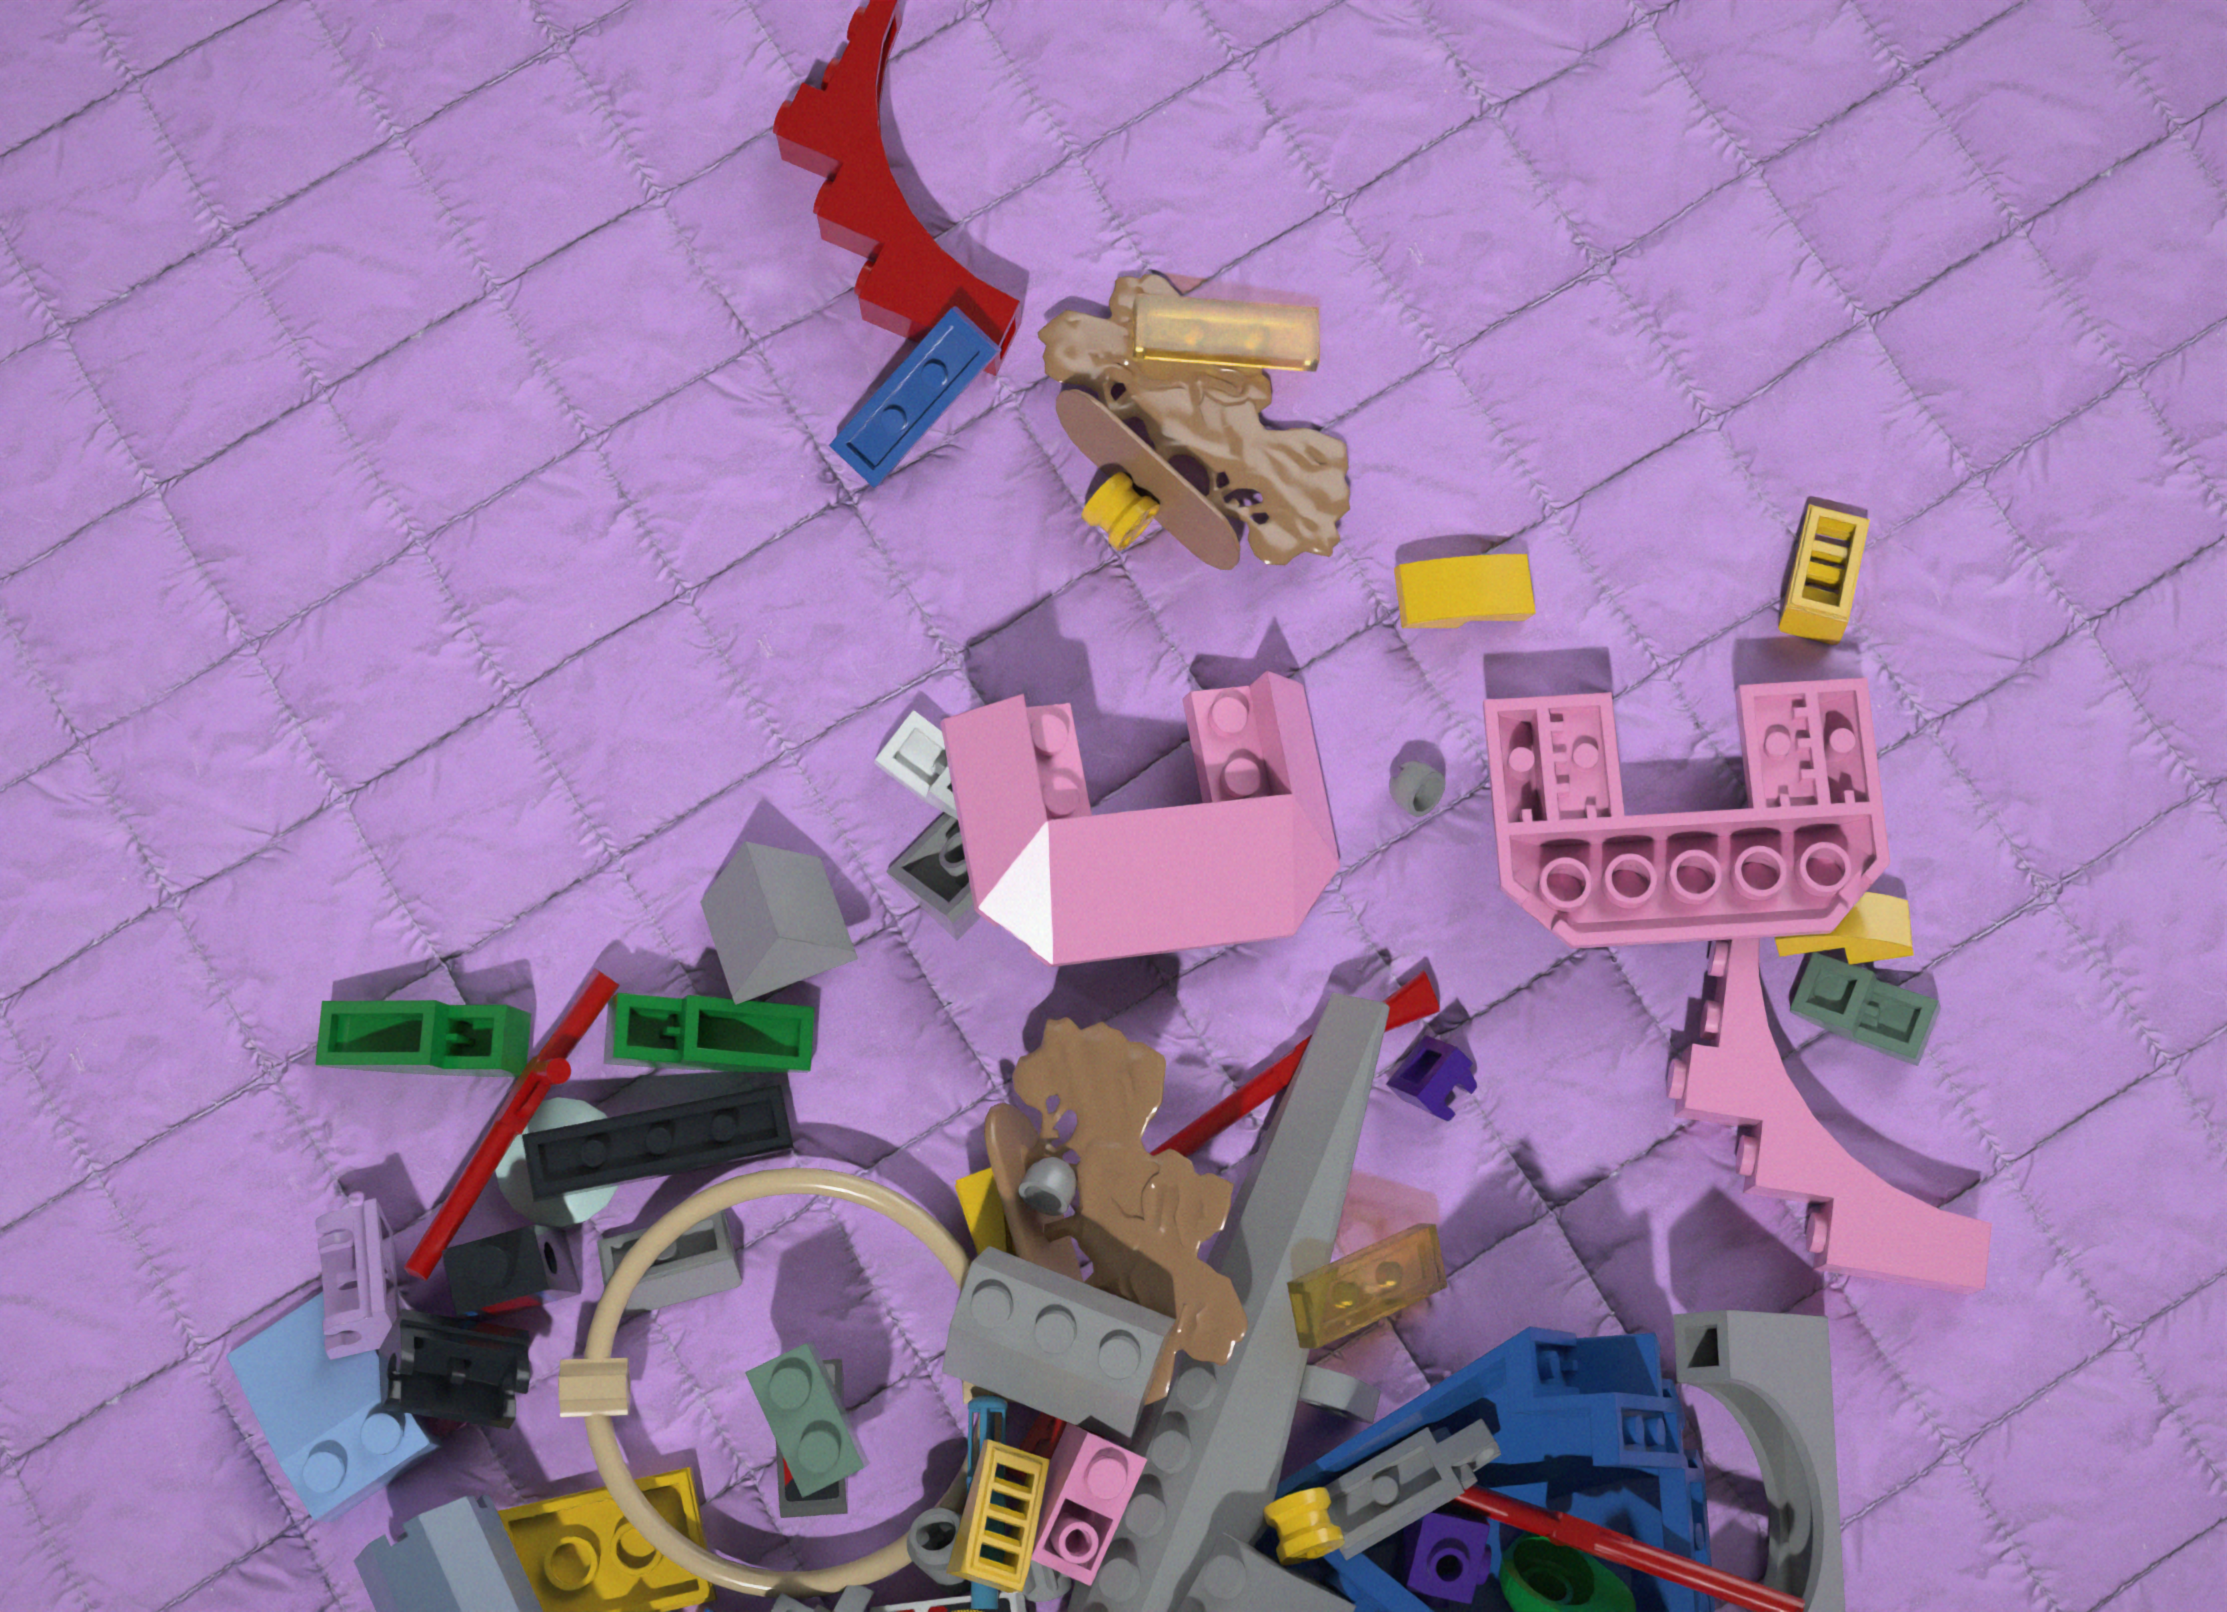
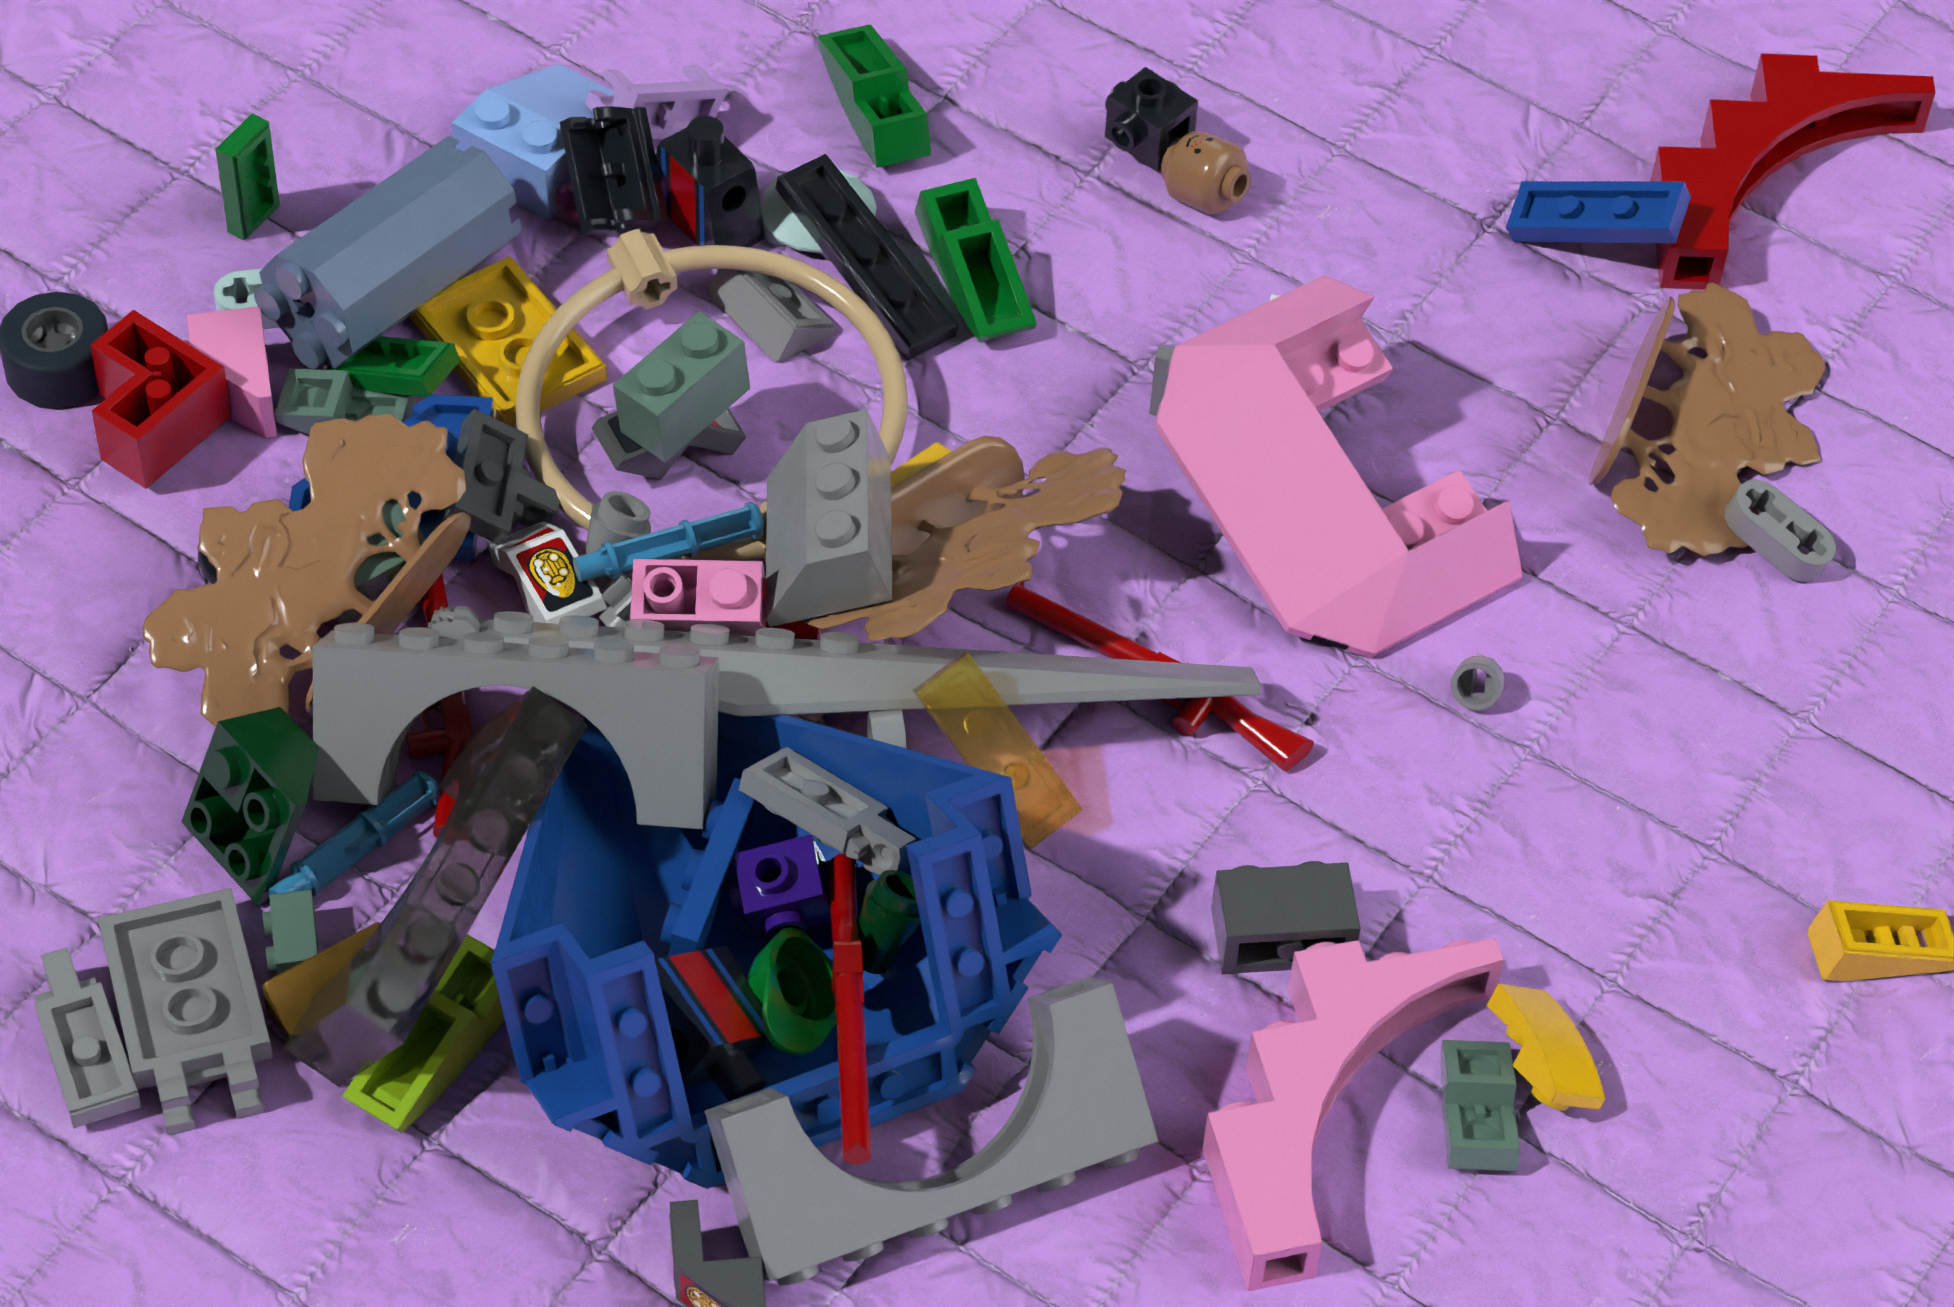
camera: 65 degrees right, 25 degrees down
red piece [404,968,620,1281] -> none
light grey slope [700,841,858,1005] -> none
yellow slope [946,1439,1050,1593] -> none
light grey hinge [1018,1157,1077,1216] -> none
yellow wheel [1081,472,1160,551] -> none
clear yellow tile [1133,293,1320,372] -> none
yellow wheel [1263,1487,1346,1565] -> none
dark purple tile [1386,1035,1477,1121] -> none
yellow slope [1394,554,1536,628] -> none
bright pink slope [1482,677,1890,949] -> none
none -> dark green cone [858,870,921,974]
none -> black brick [1105,66,1198,171]
none -> medium nougat head [1161,131,1251,214]
none -> dark grey brick [1211,861,1361,974]
none -> light grey beam [1724,480,1836,582]

